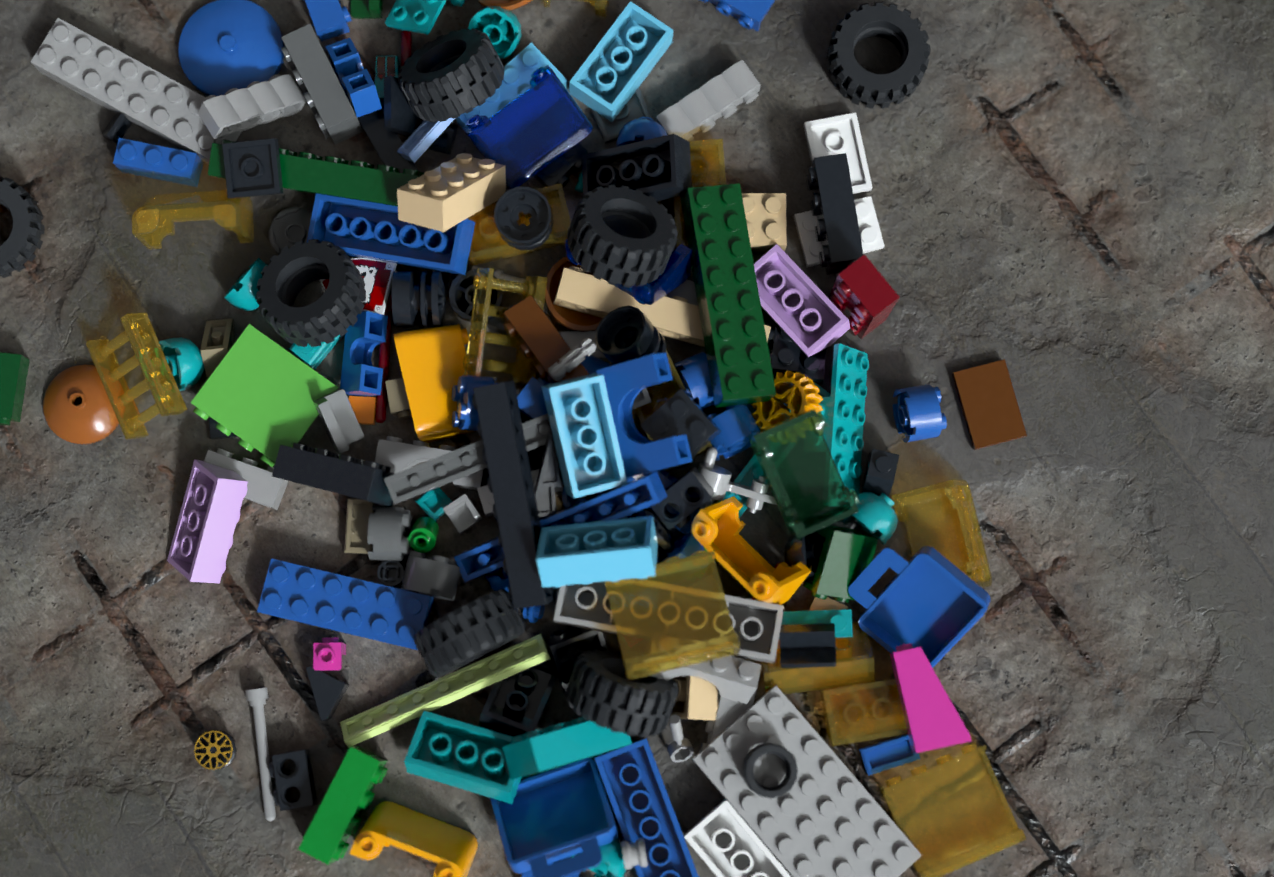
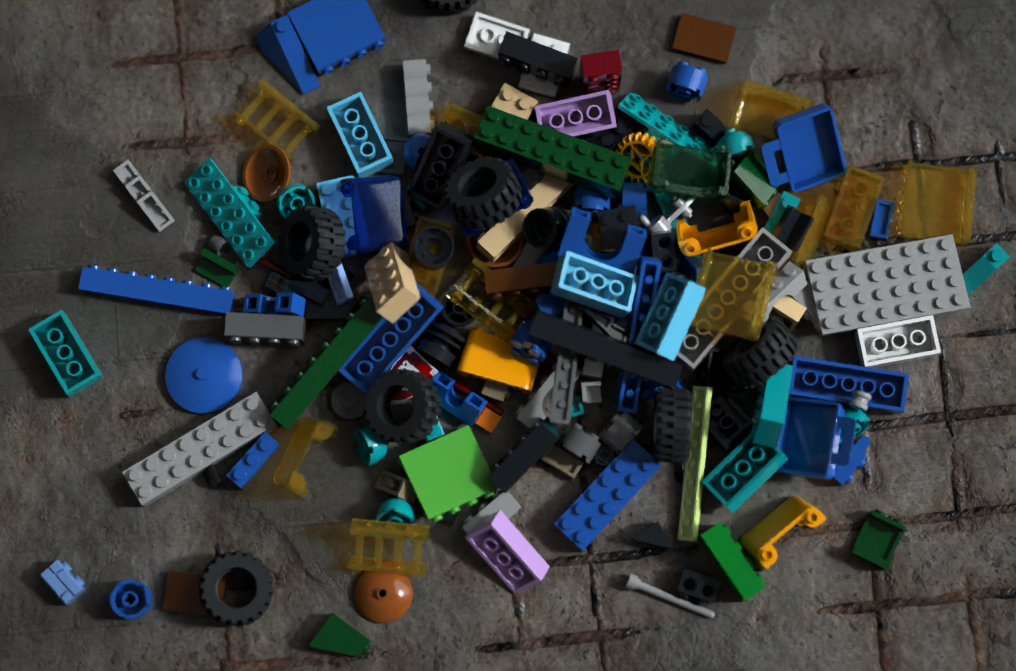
camera: 60 degrees left, 0 degrees up
wheel [194,731,237,770] -> none
light grey brick [198,74,307,139] -> none
black plate [222,138,284,199] -> none
dark grey panel [313,389,364,454] -> none
dark pink bracket [313,637,346,671] -> none
green brick [408,517,439,553] -> none
light grey axle [548,337,596,381] -> none
light grey piece [667,715,694,762] -> none
black tyre [742,743,798,798] -> none
dark pink slope [890,643,971,753] -> none

